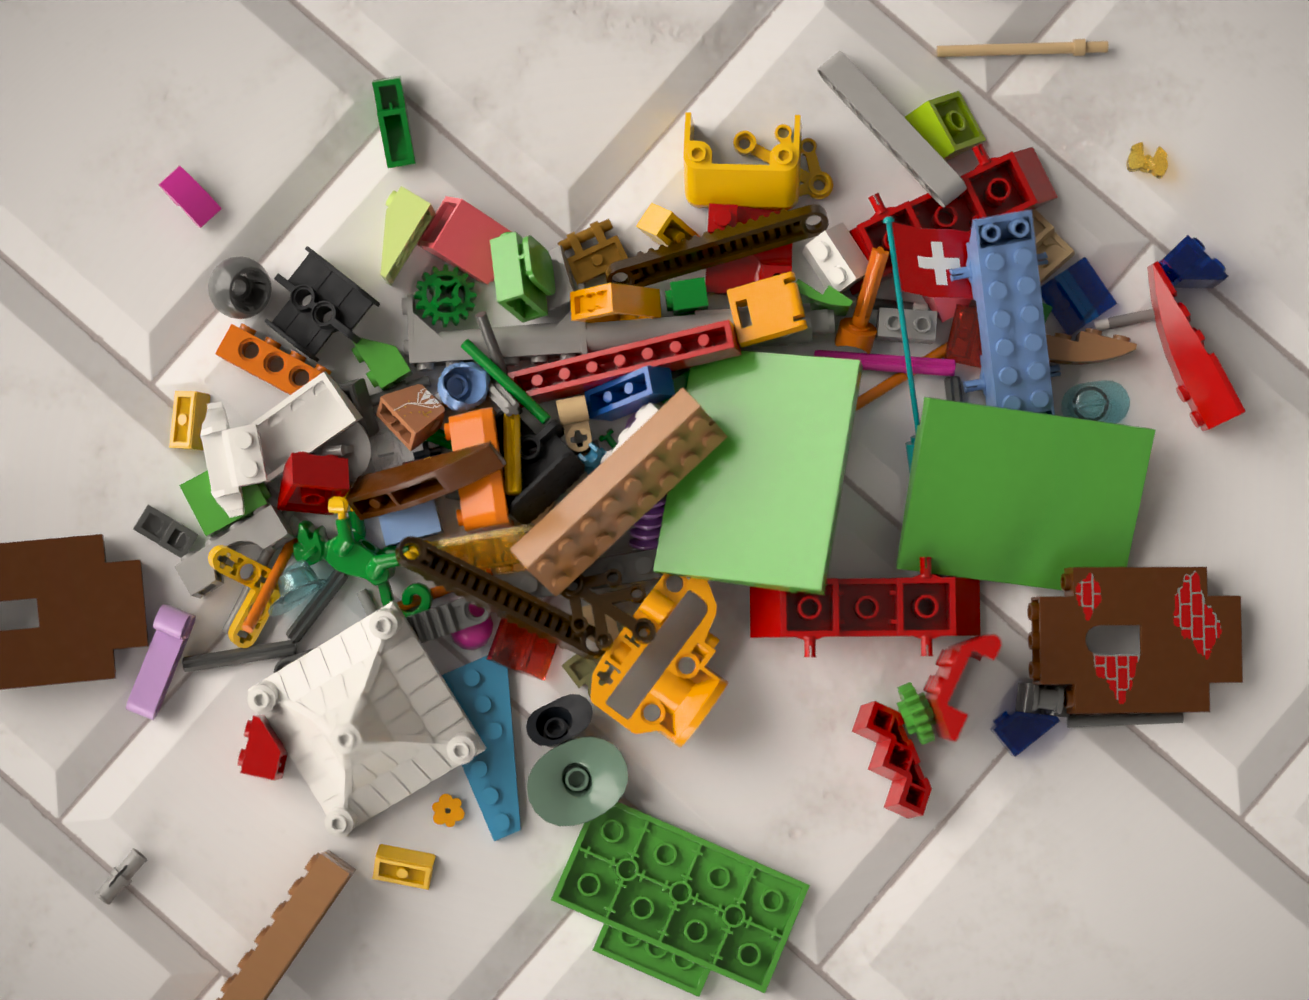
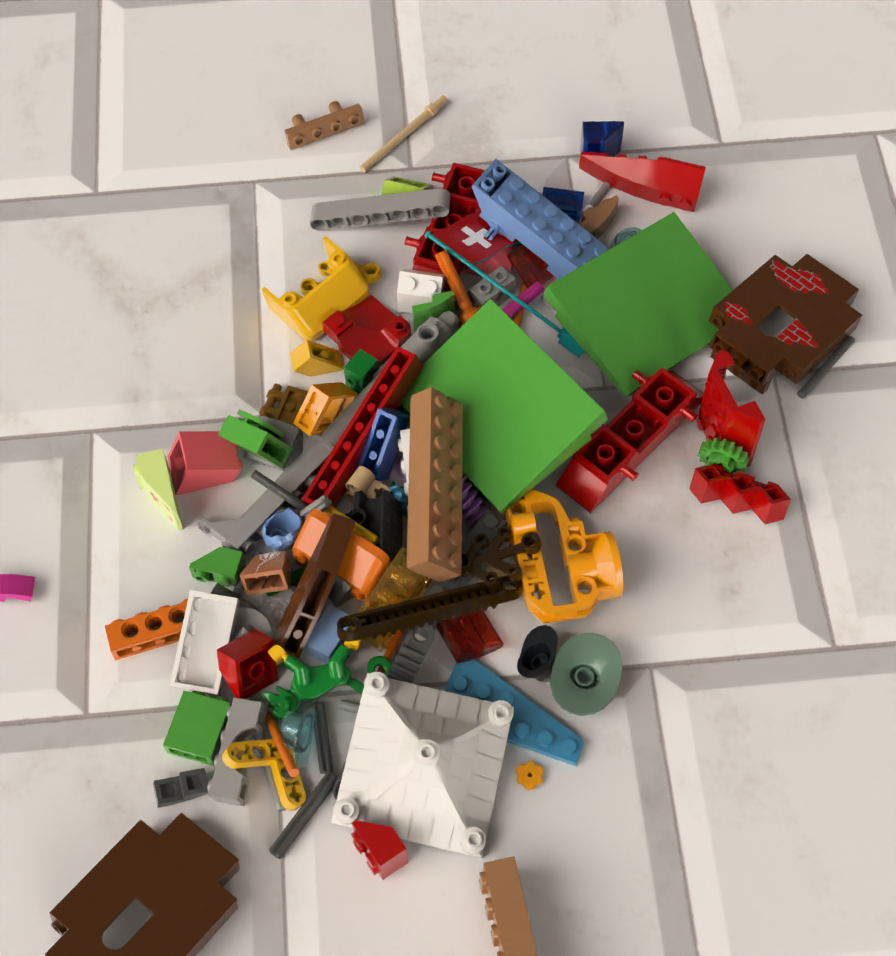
camera: 45 degrees left, 25 degrees down
lavender beam [126,604,196,720] -> none
yellow slope [169,391,210,451] -> none
white plate [200,401,268,518] -> none
dark grey wheel [208,257,272,319] -> none
black piece [264,246,380,362] -> none
green slope [372,75,416,169] -> none
yellow slope [372,844,436,890] -> none
green gear [414,264,477,328] -> none
dark pink hair [450,604,493,651] -> none
green bar [461,339,551,425] -> none
bright green slope [551,802,810,997] -> none
olive plate [561,654,606,698] -> none
dark brown gear [605,204,829,287] -> none
light orange container [726,272,808,348] -> none
clear blue slope [990,710,1060,757] -> none
dark grey piece [1015,682,1070,717] -> none
clear yellow piece [1126,142,1168,179] -> none

